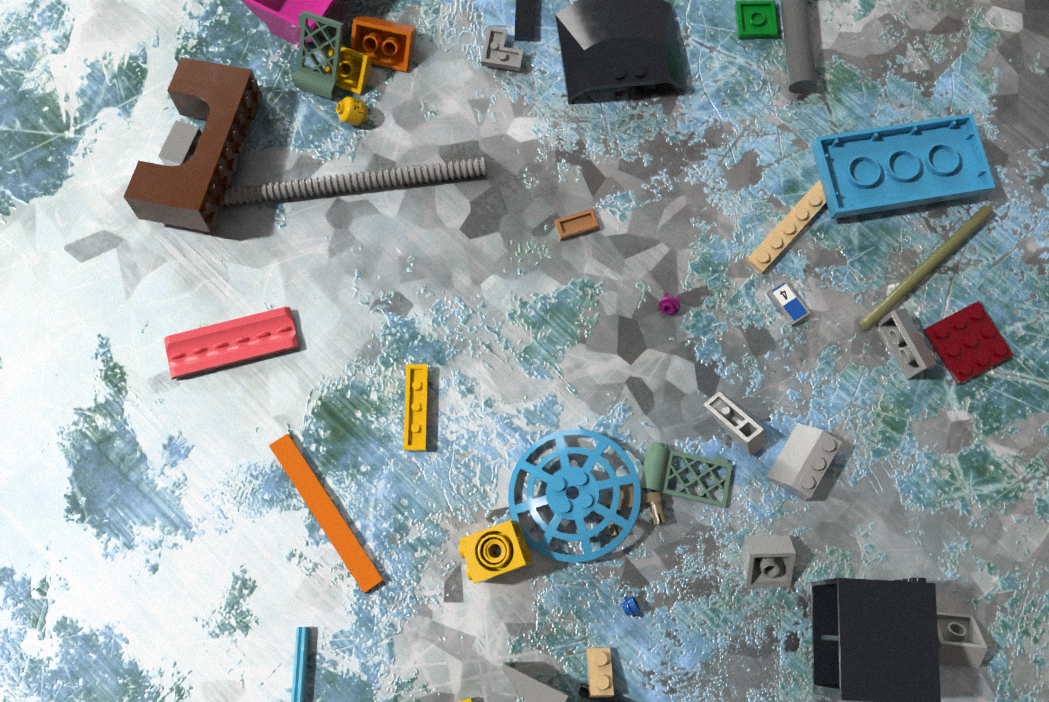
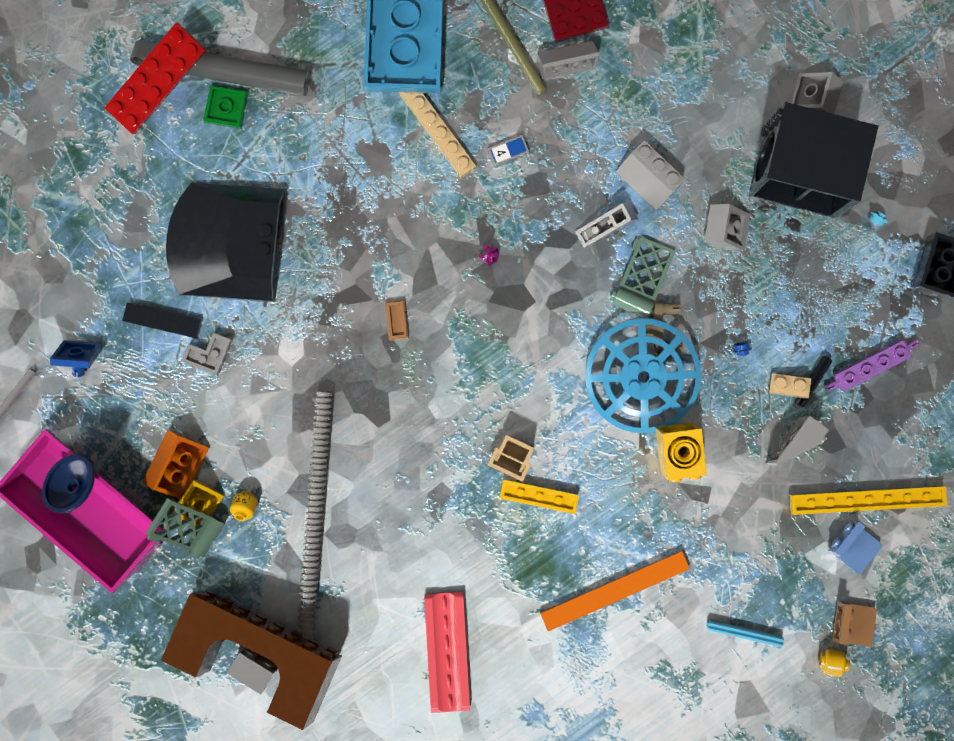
camera: 75 degrees left, 10 degrees up
none -> tan plate [488,435,534,482]

